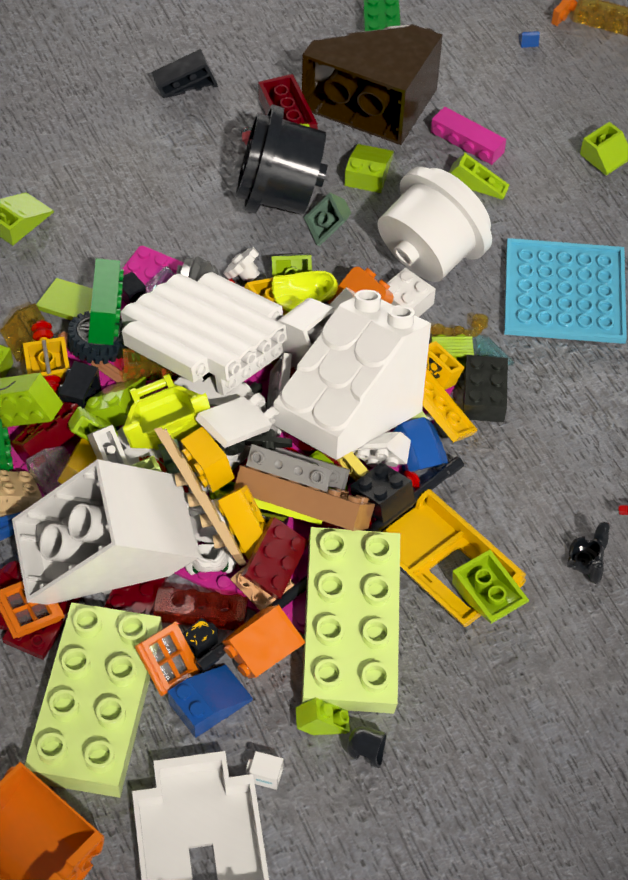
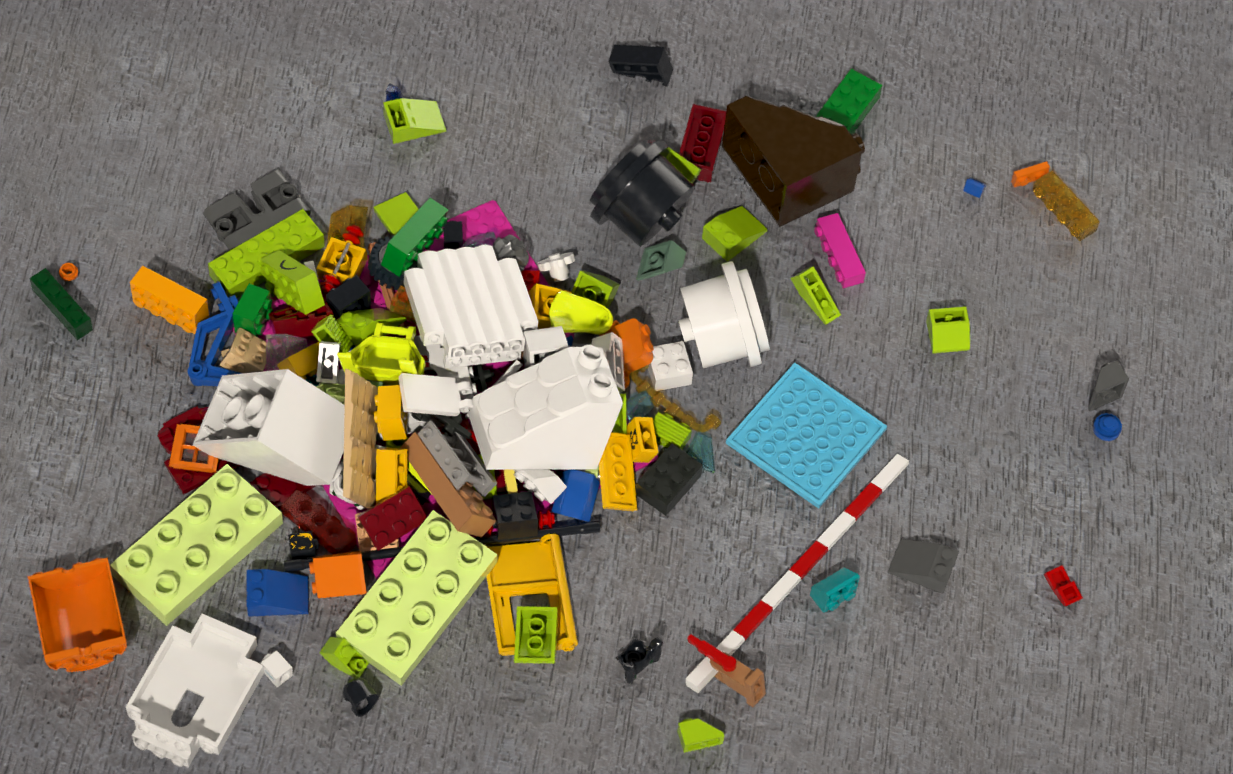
camera: 30 degrees right, 5 degrees up
orange piece [134,621,200,696] -> none

